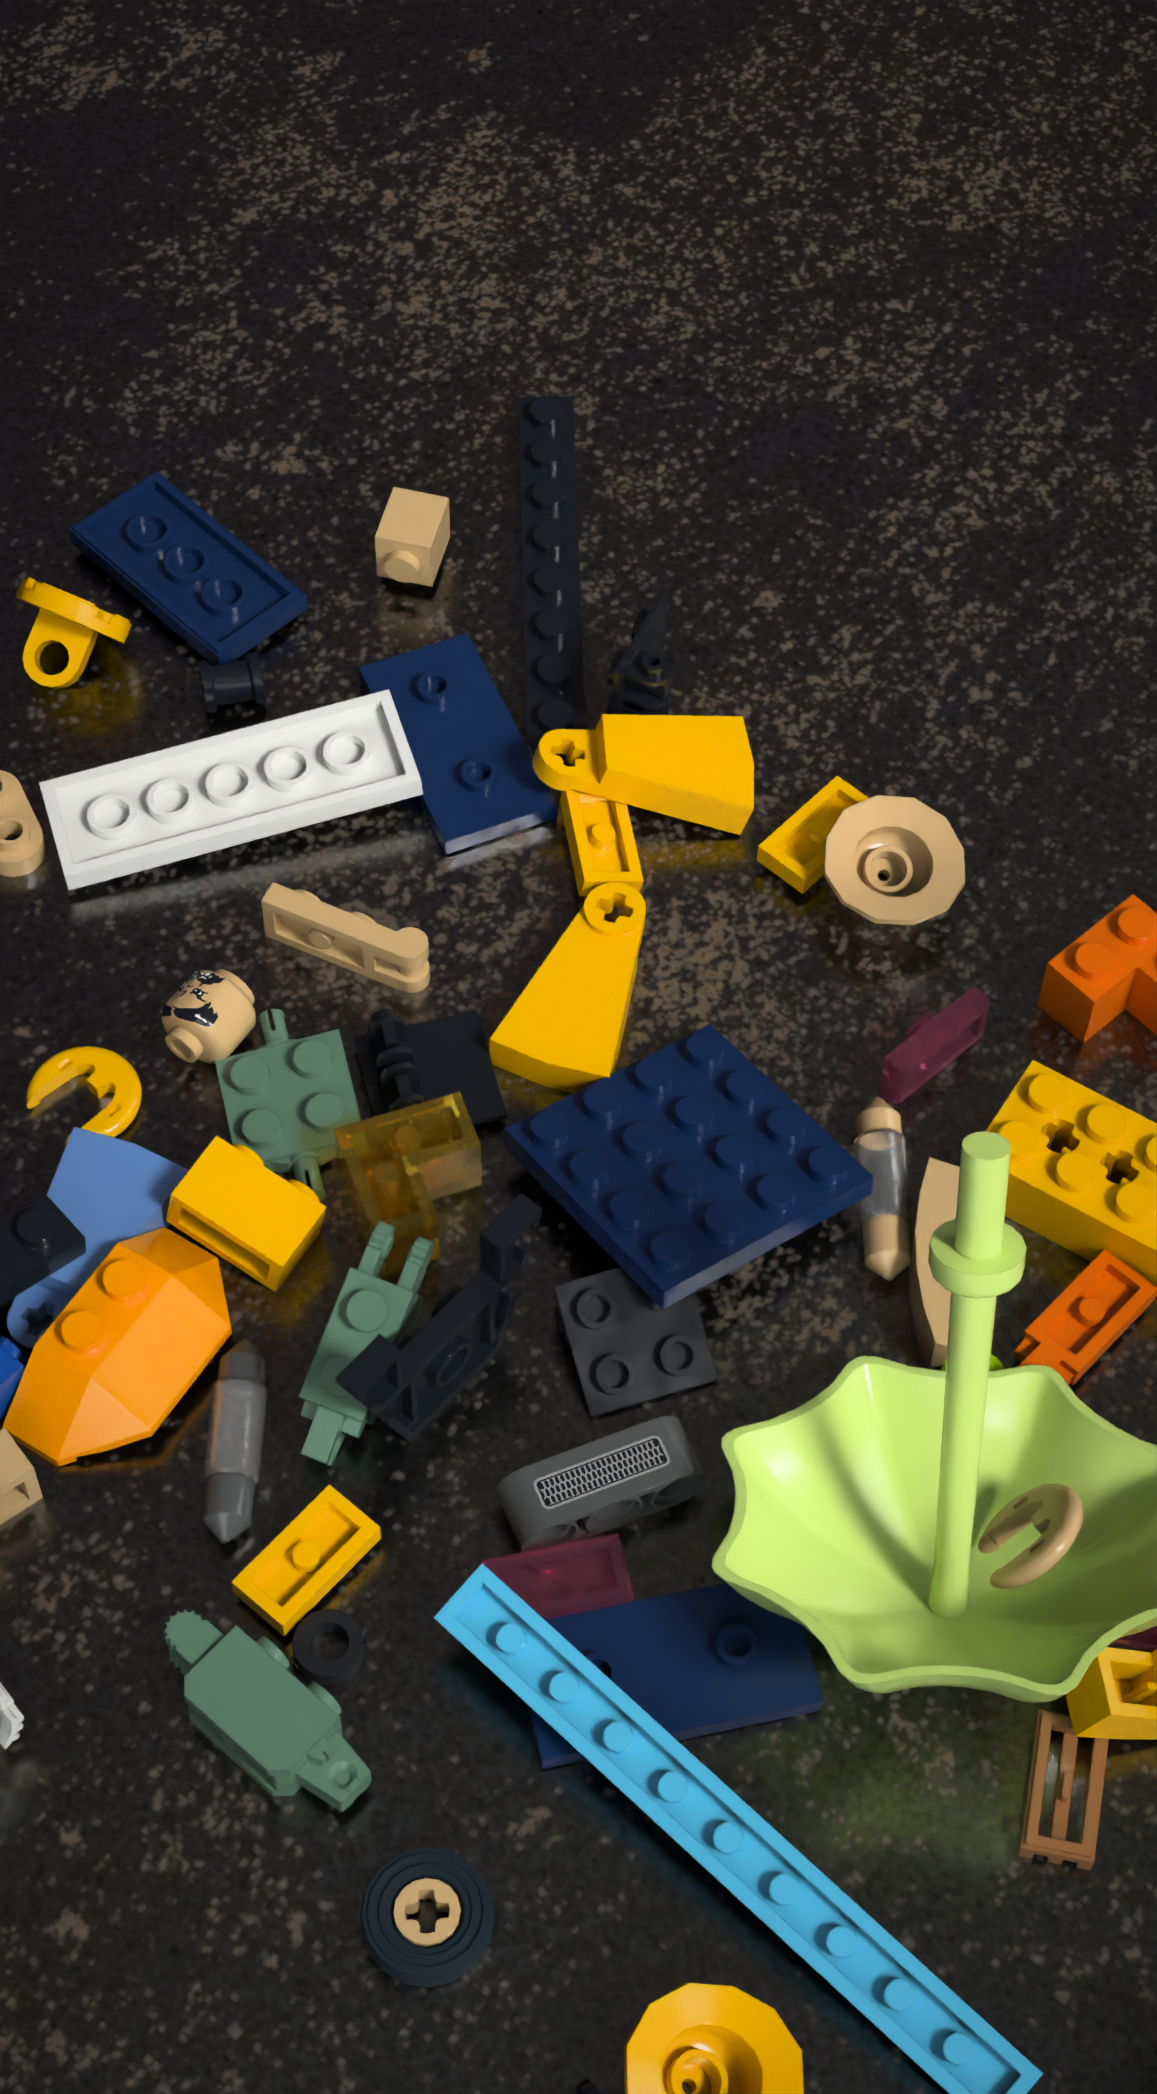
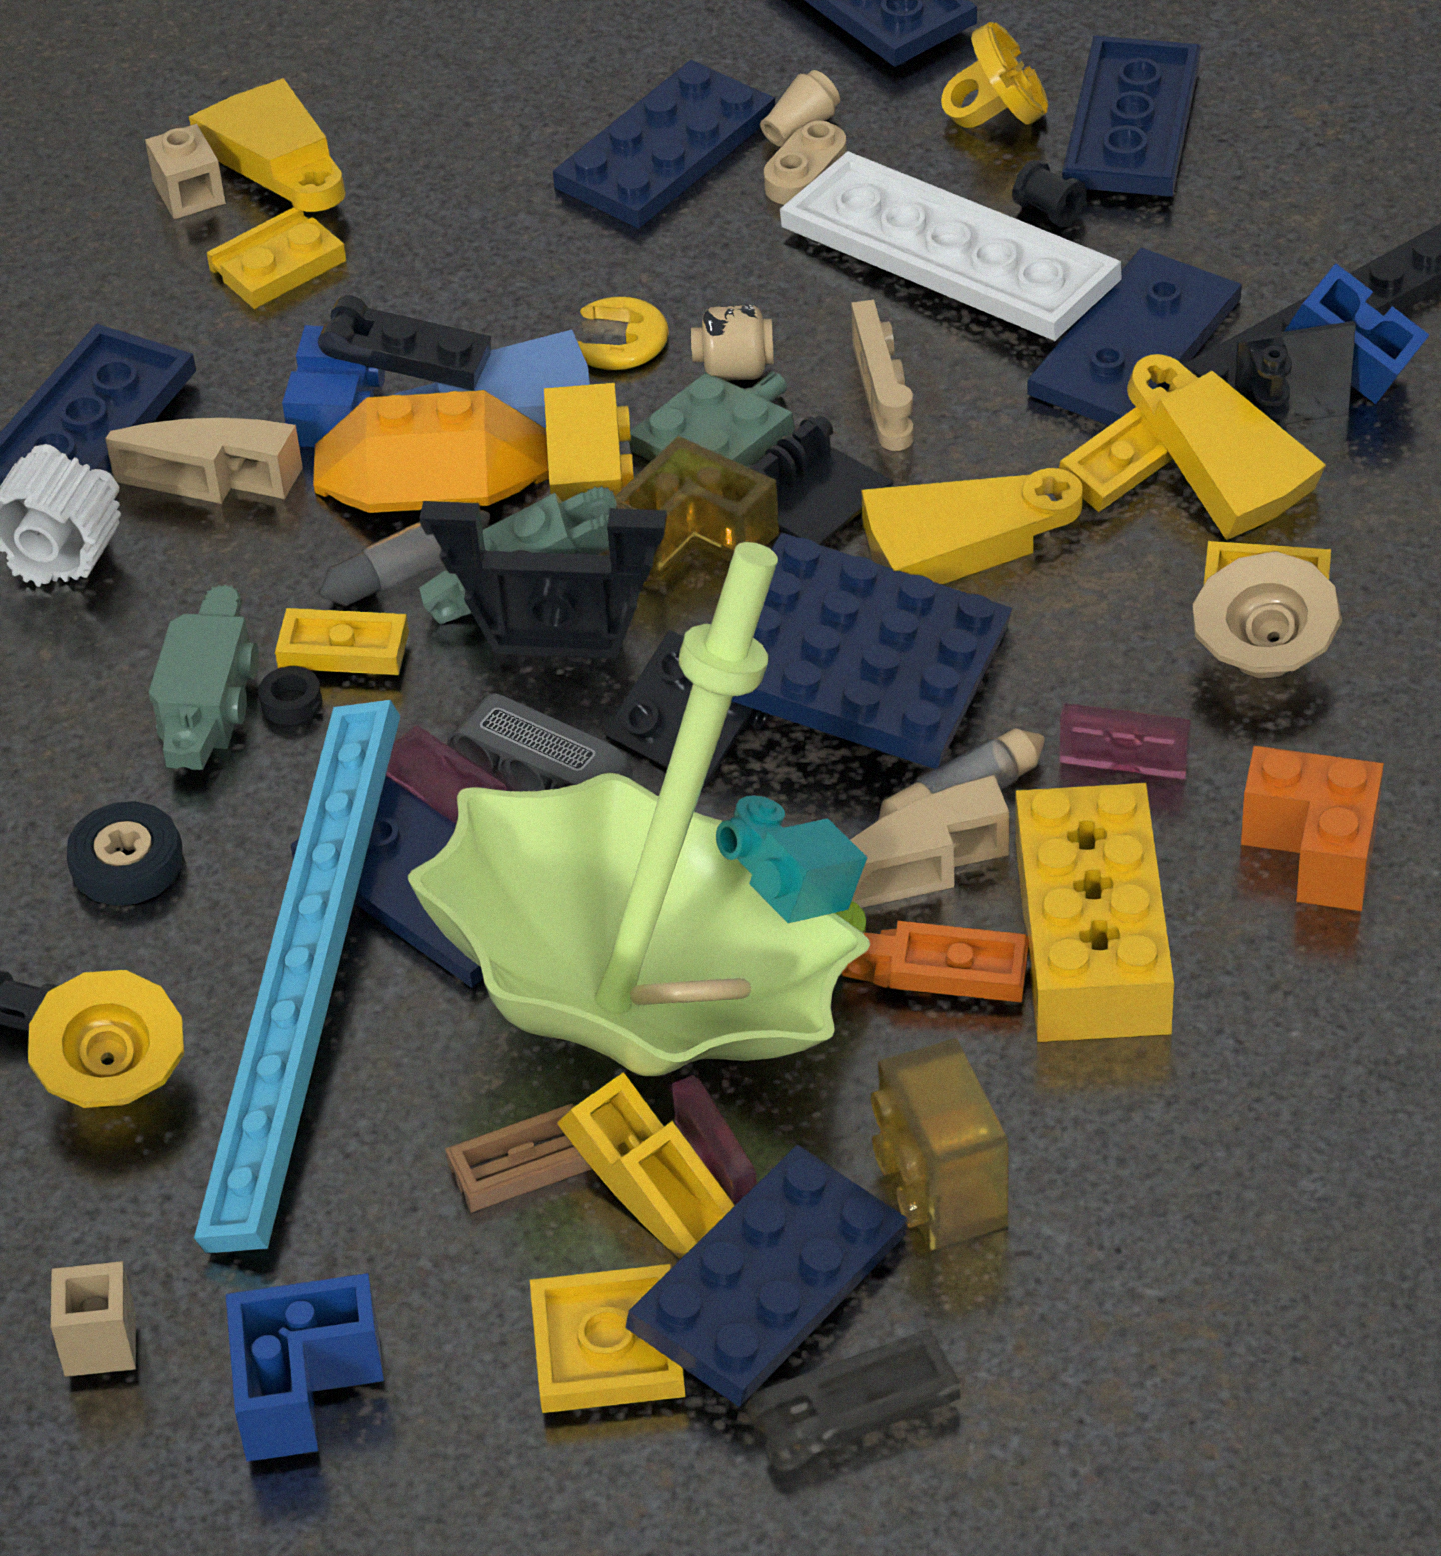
camera: 60 degrees right, 10 degrees down
tan brick [375,487,450,587] -> none
none -> teal brick [716,795,868,924]
none -> blue brick [1284,263,1429,404]

